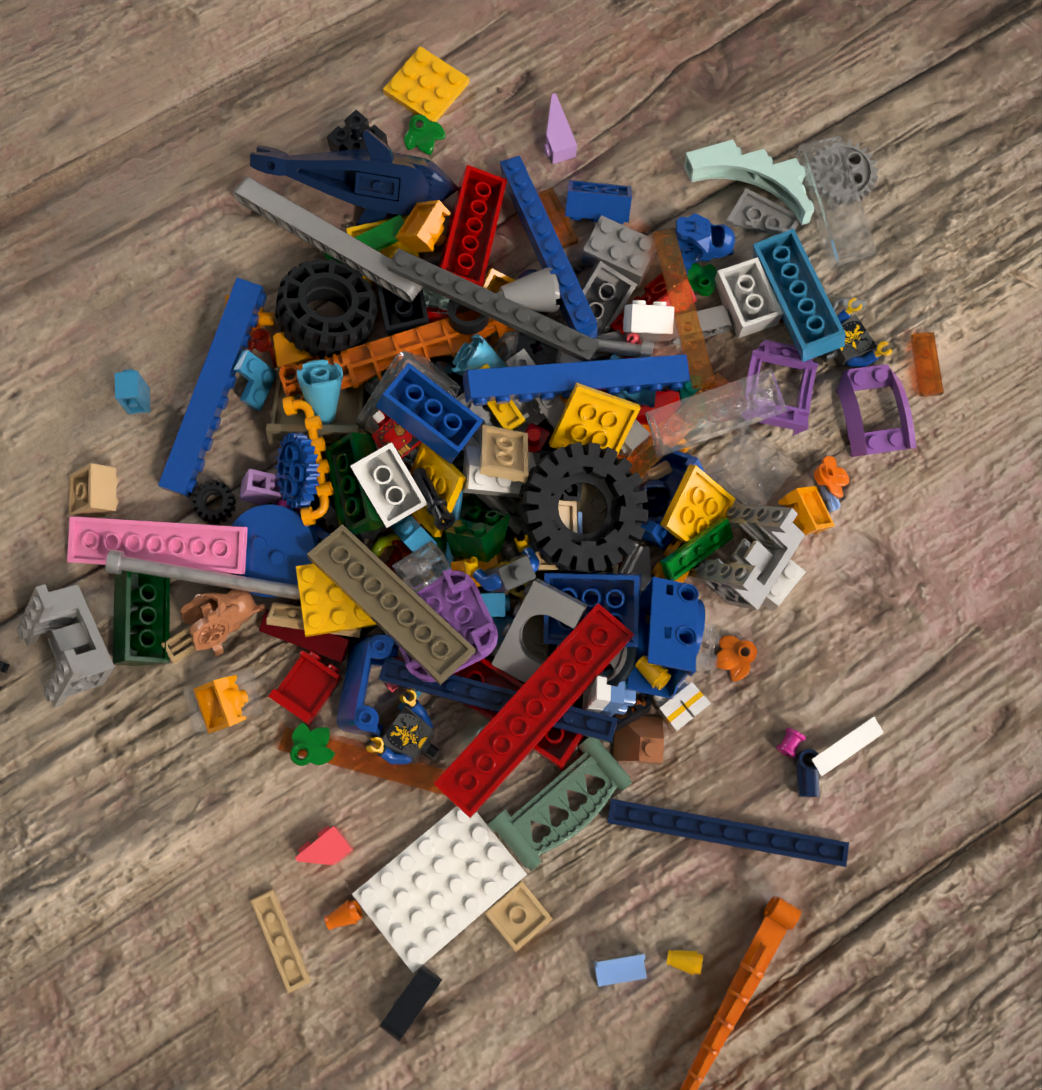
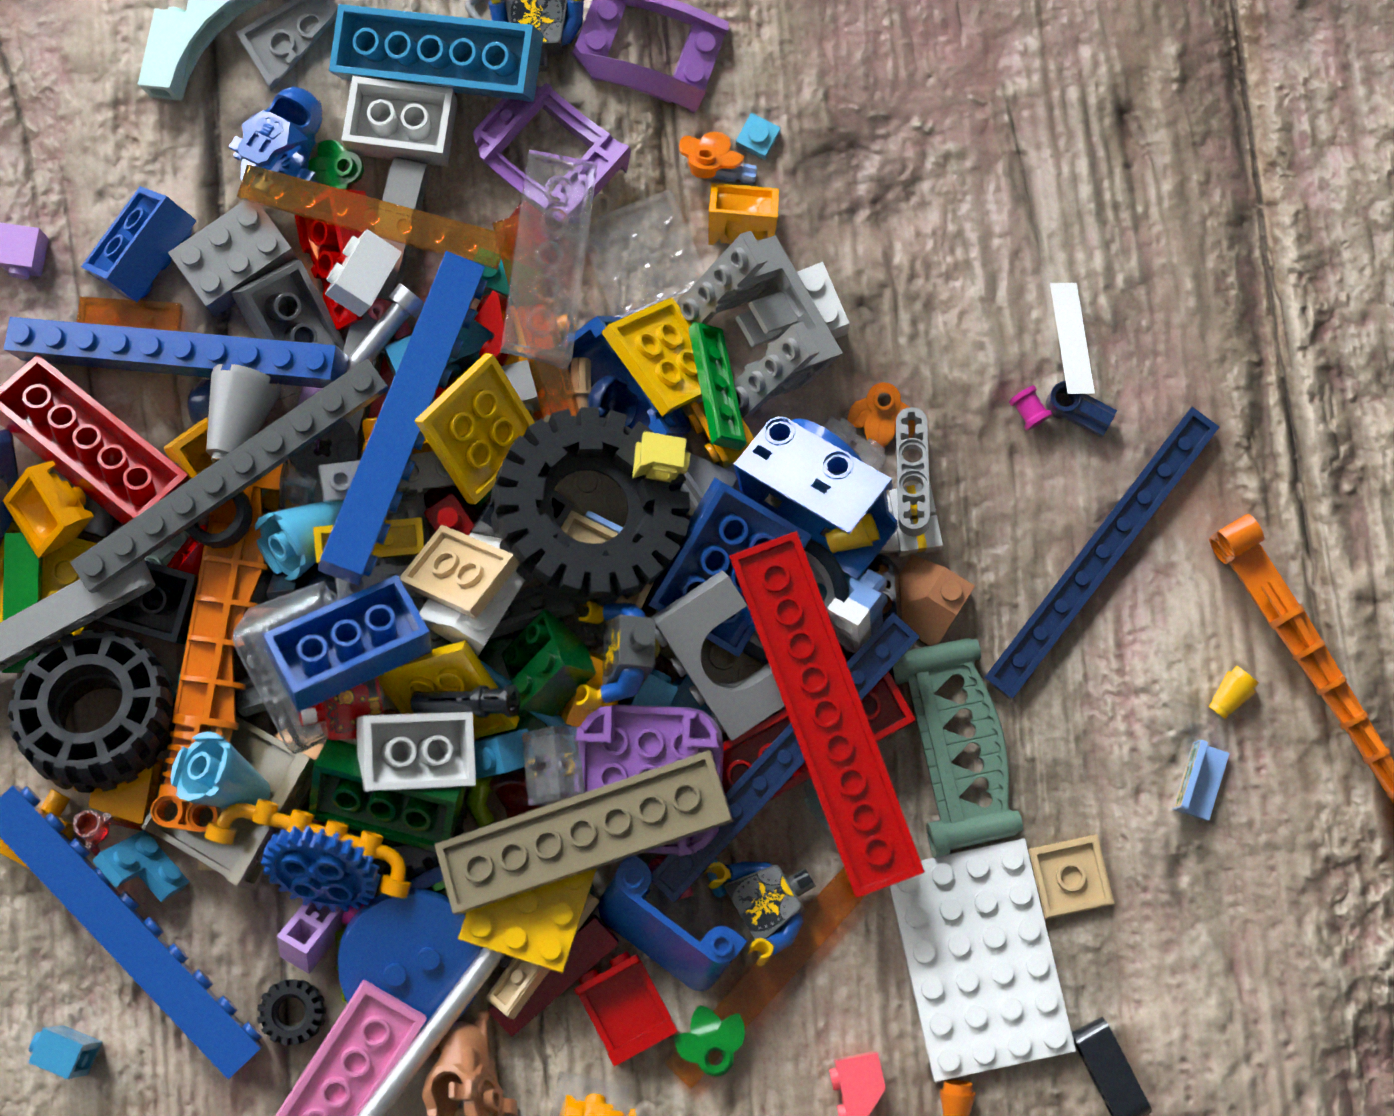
camera: 55 degrees left, 5 degrees up
none -> light yellow window [632,431,690,482]
none -> medium azure plate [735,113,781,160]
none -> light grey beam [896,407,930,537]

